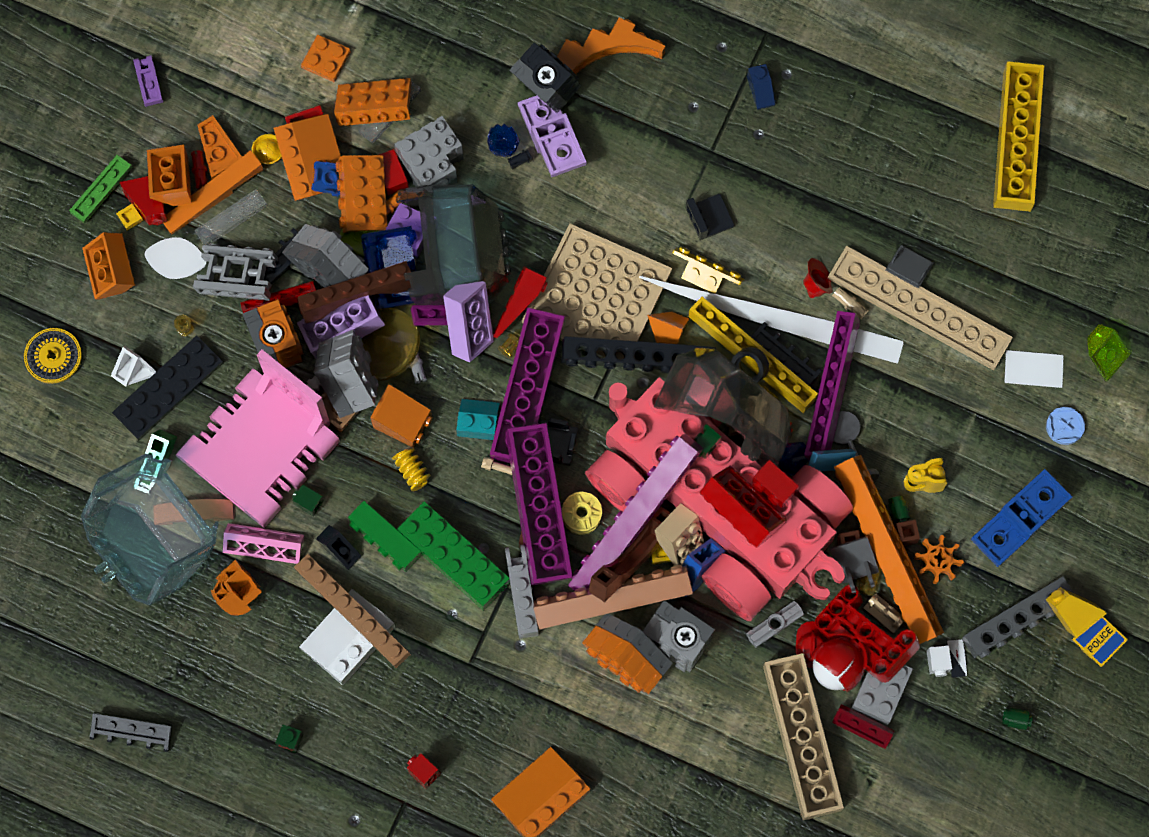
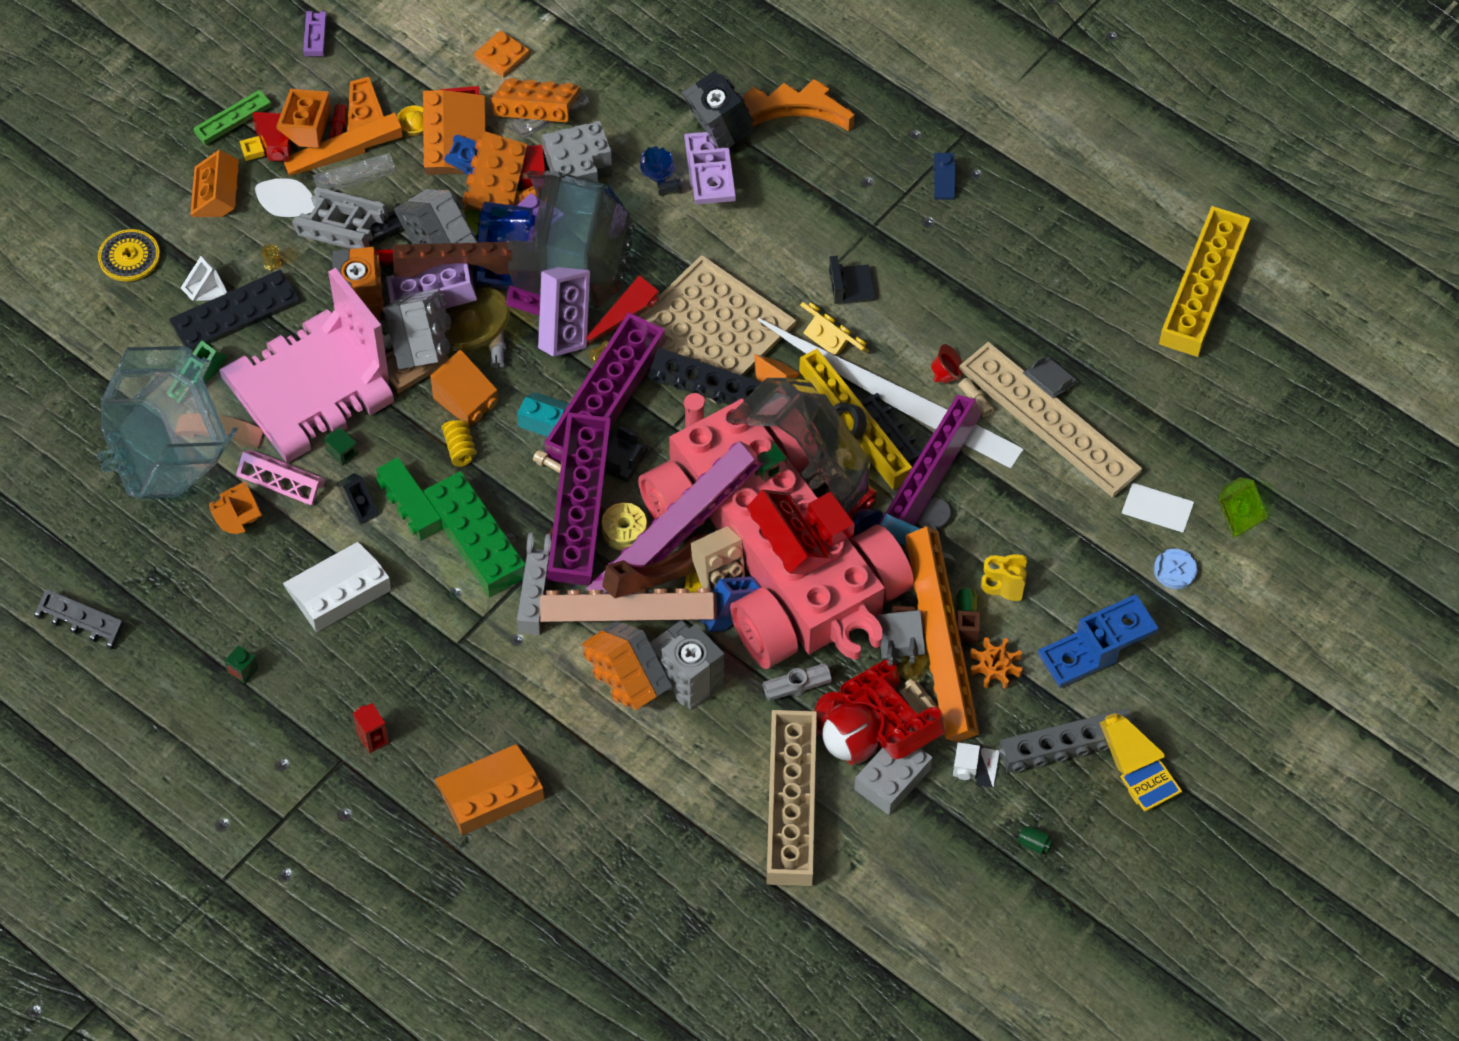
camera: 15 degrees right, 15 degrees down
medium nougat plate [294,554,411,668] -> none
dark red plate [832,704,895,749] -> none

